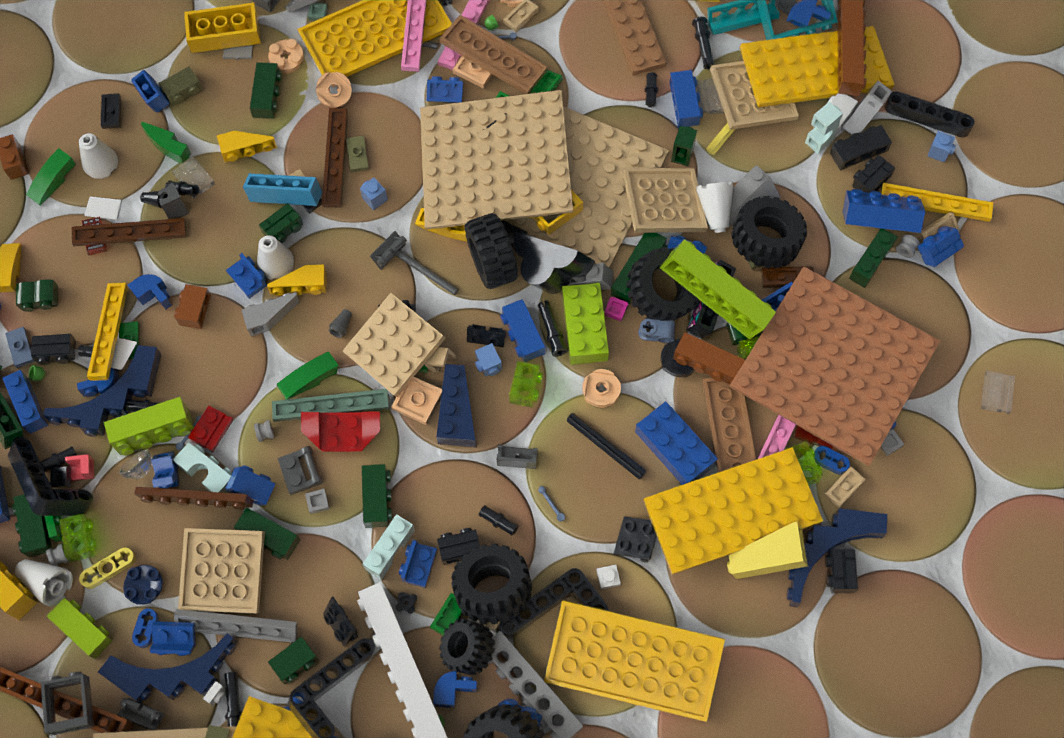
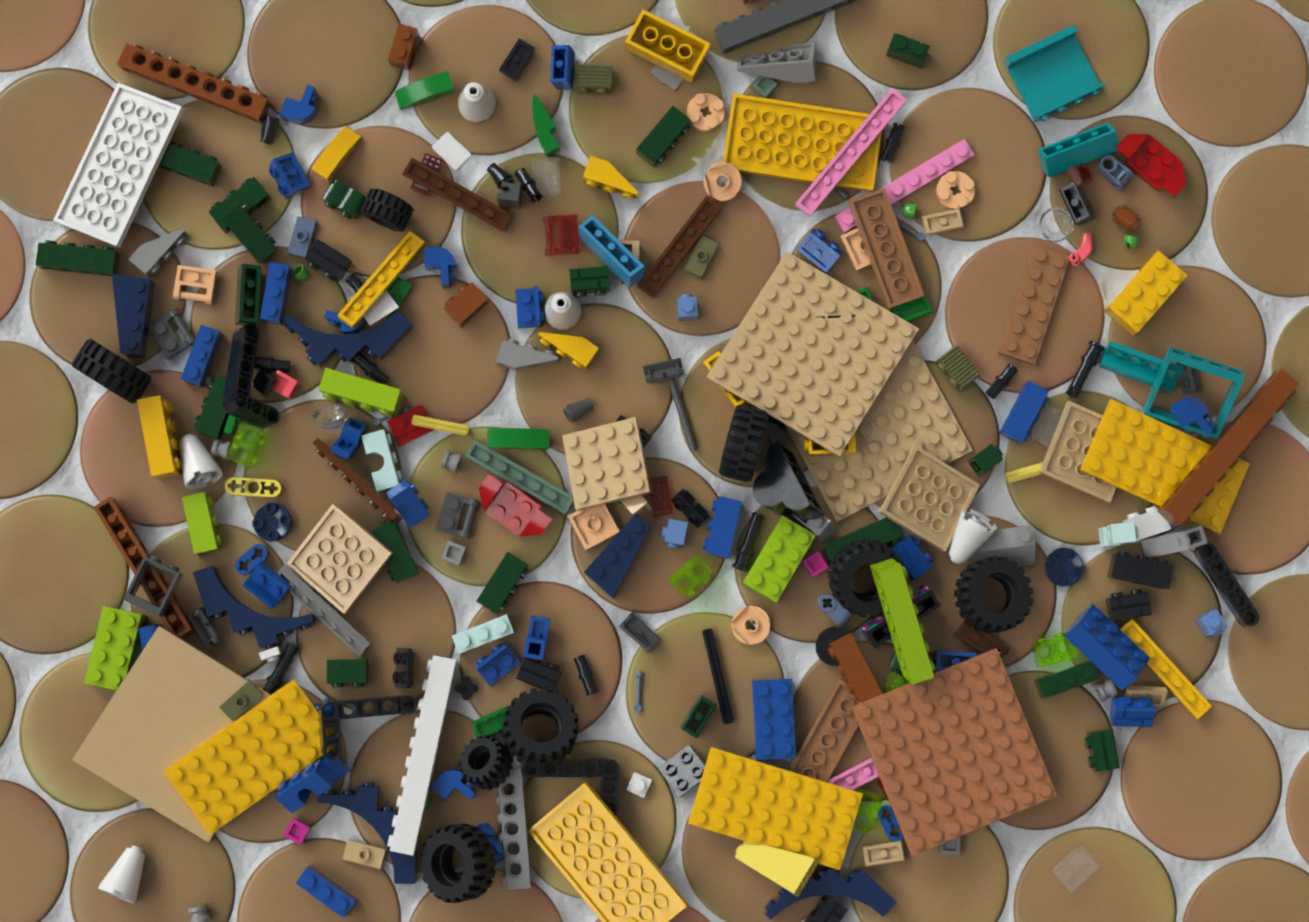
camera: 30 degrees right, 15 degrees up
none -> black tyre [360,189,414,232]
none -> light yellow axle [412,415,469,436]
none -> blue brick [523,615,551,660]
none -> clear red plate [543,215,579,256]
none -> clear red tile [649,476,673,518]
none -> dark green brick [680,694,717,738]
none -> olive brick [937,345,980,391]
none -> clear neon green brick [1031,632,1078,668]
none -> dark blue dish [1045,548,1084,586]
none -> dark green brick [1084,729,1120,772]

